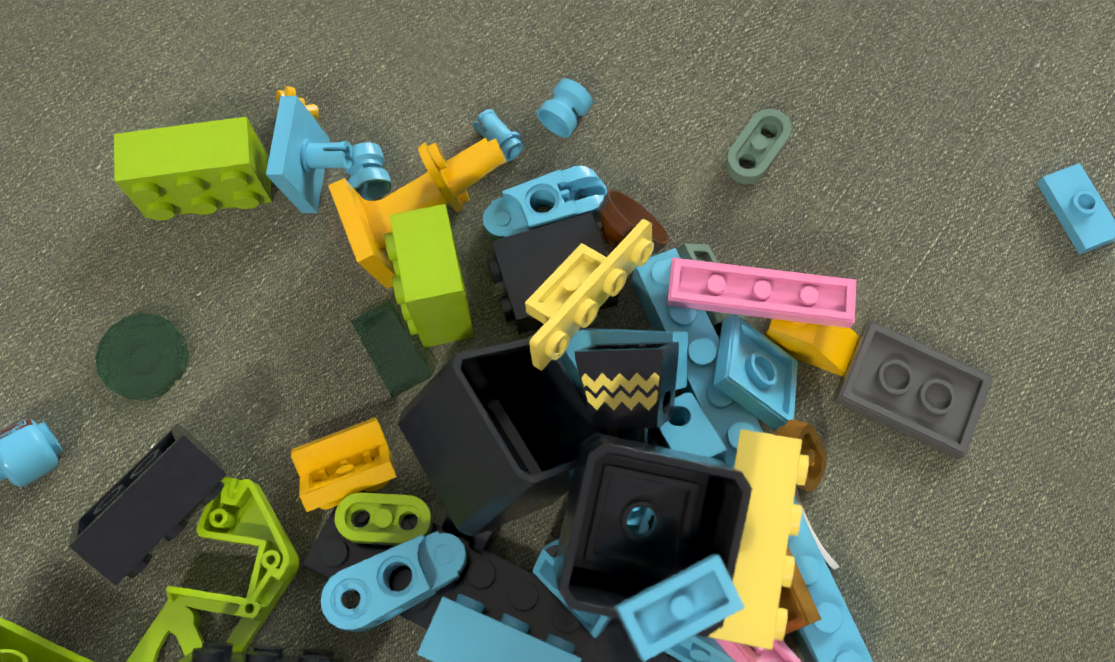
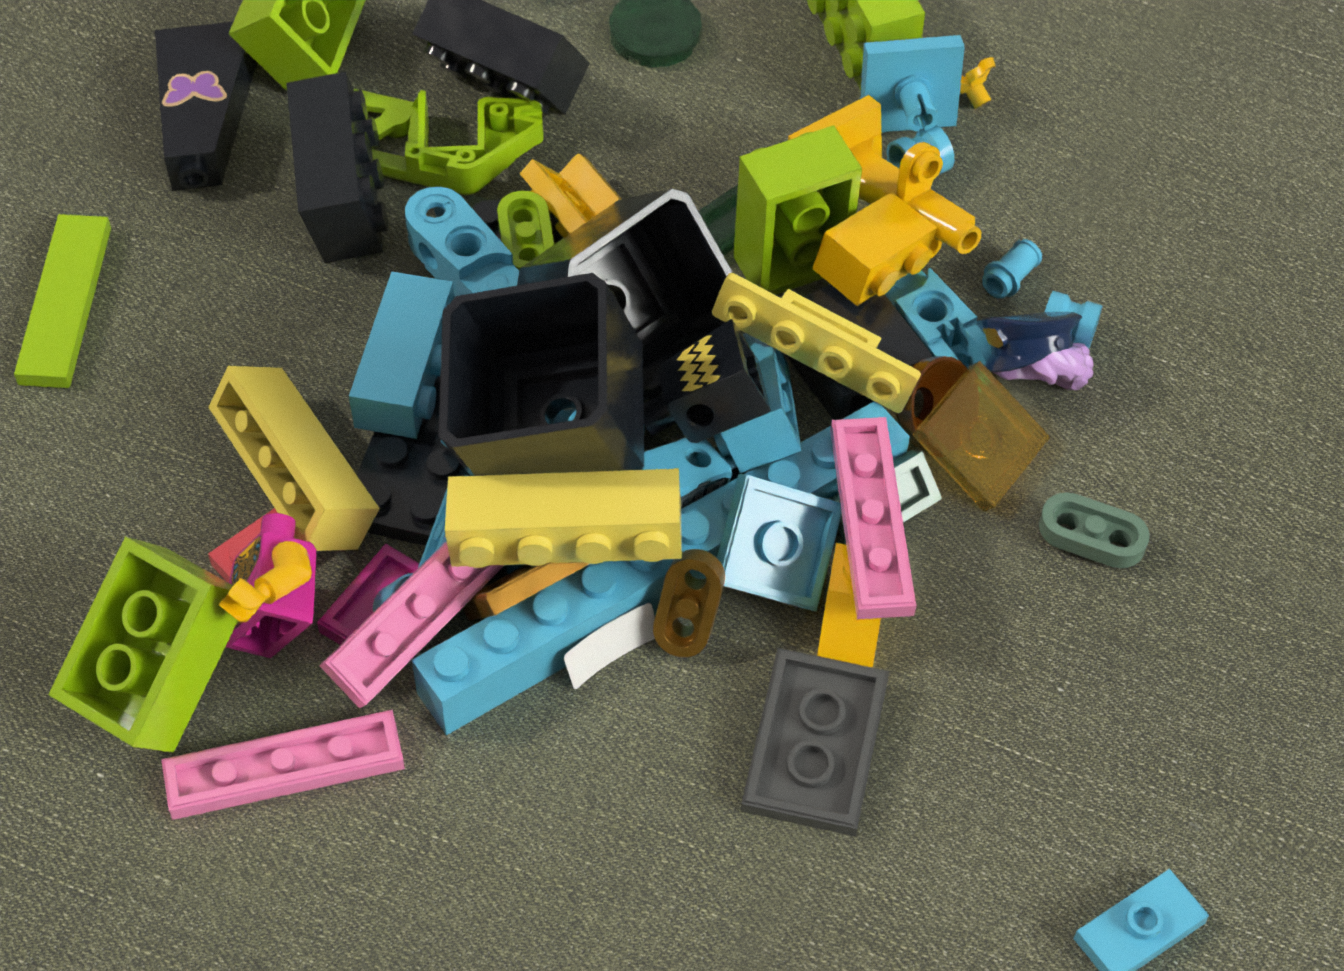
camera: 75 degrees right, 15 degrees down
medium azure plate [614,554,745,661] -> none
none -> yellow brick [812,192,937,306]
none -> clear yellow tile [912,361,1050,512]
none -> dark blue piece [976,312,1094,390]

